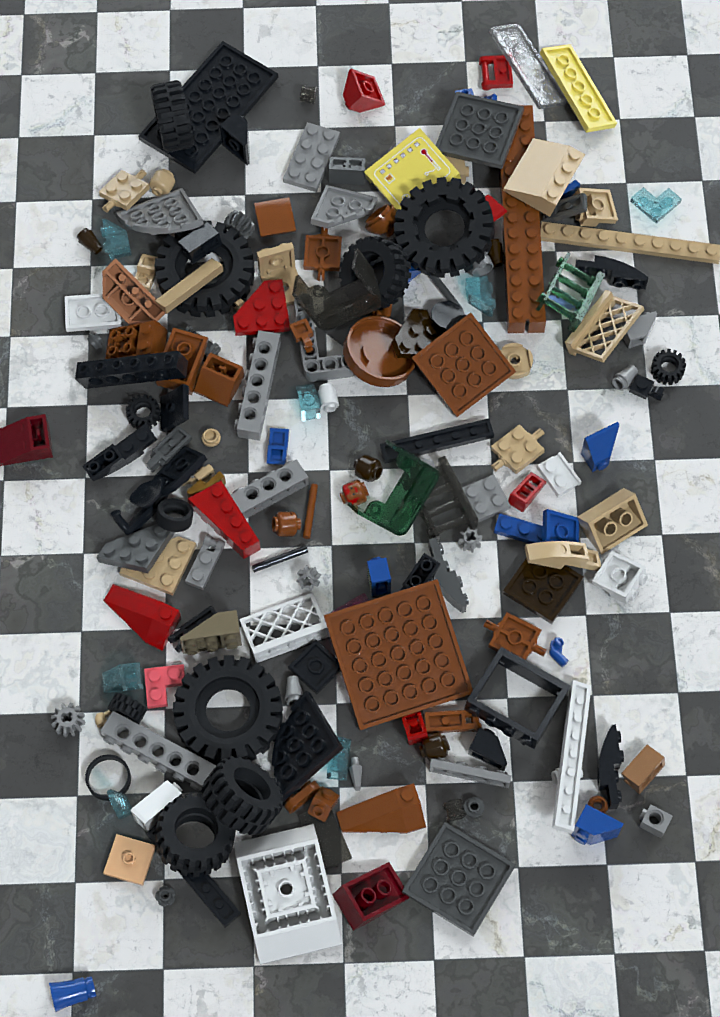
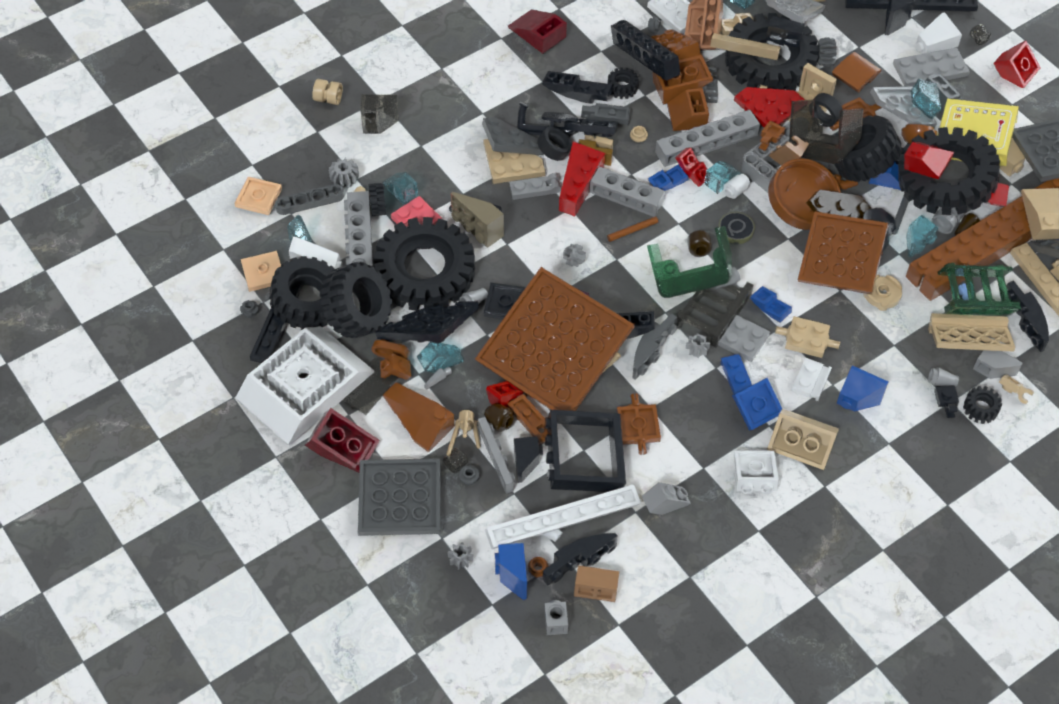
camera: 55 degrees right, 10 degrees down
blue plant [49,976,96,1012] -> none
black tyre [85,754,131,801] -> none
red wedge [103,584,181,651] -> none
black plate [160,384,189,433] -> none
white fence [239,593,330,663] -> none
black bar [252,545,308,573] -> none
dark orange head [272,512,301,537] -> none
dark orange head [340,480,369,507] -> none
blue brick [367,557,391,597] -> none
black plate [380,418,494,464] -> none
dark brown plate [503,557,584,624] -> none
red slope [508,472,547,512] -> none
tan slope [525,541,601,571] -> none
blue arm [549,637,569,667] -> none
none -> light nougat plate [234,177,282,215]
none -> dark grey beam [275,184,344,215]
none -> clear smoke slope [360,94,399,134]
none -> tan plant [447,410,481,456]
none -> light grey gear [448,542,474,570]
none -> light grey slope [642,482,691,515]
none -> red slope [675,147,711,187]
none -> black tile [718,212,755,244]
none -> blue slope [750,286,792,323]
none -> medium nougat hinge [769,136,809,166]
none -> black tyre [808,93,843,127]
none -> red slope [904,142,954,180]
none -> clear light blue slope [910,78,941,119]
none -> white slope [915,12,962,54]
none -> tan plate [999,374,1034,404]

